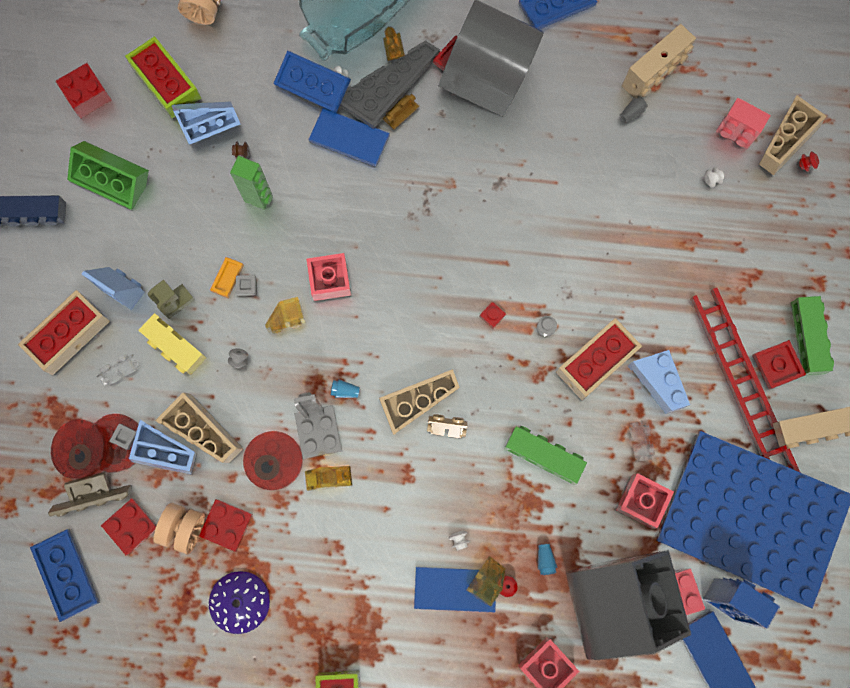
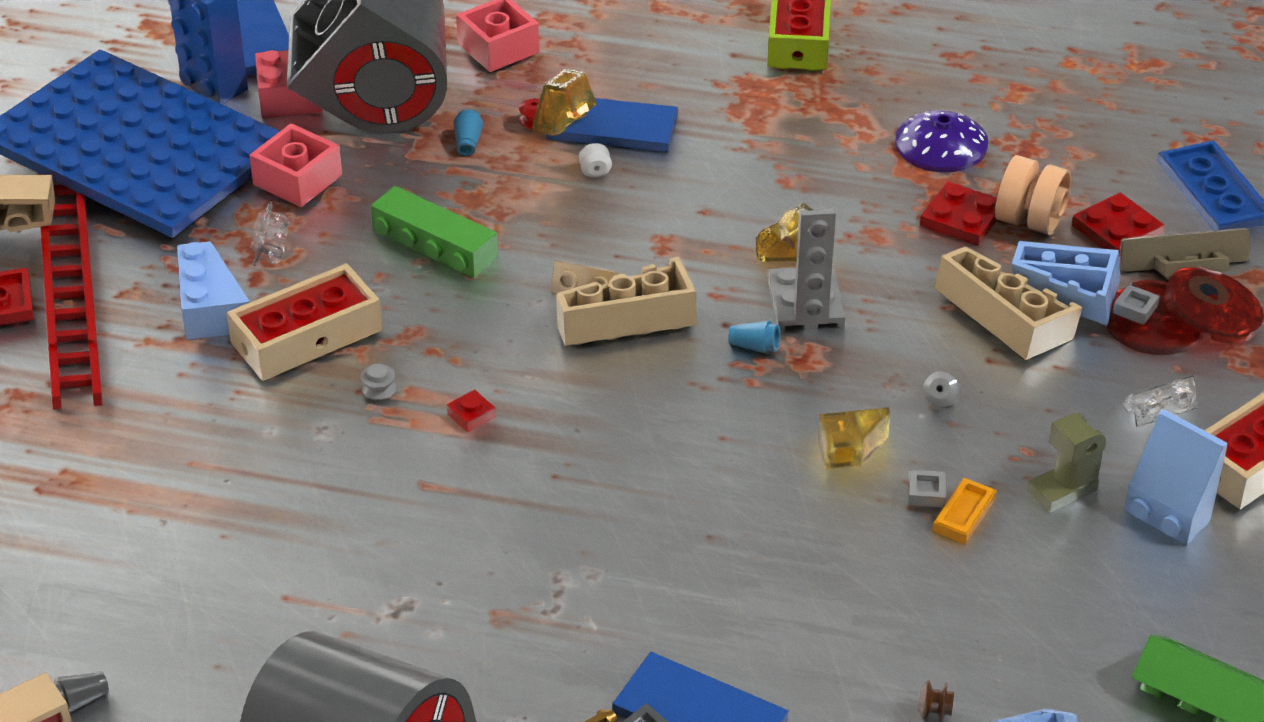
camera: 170 degrees left, 35 degrees down
light yellow wedge [138,313,206,375] -> none
bright green brick [230,156,273,210] -> none
clear red tile [243,431,303,490] -> none
coral brick [306,253,351,301] -> none

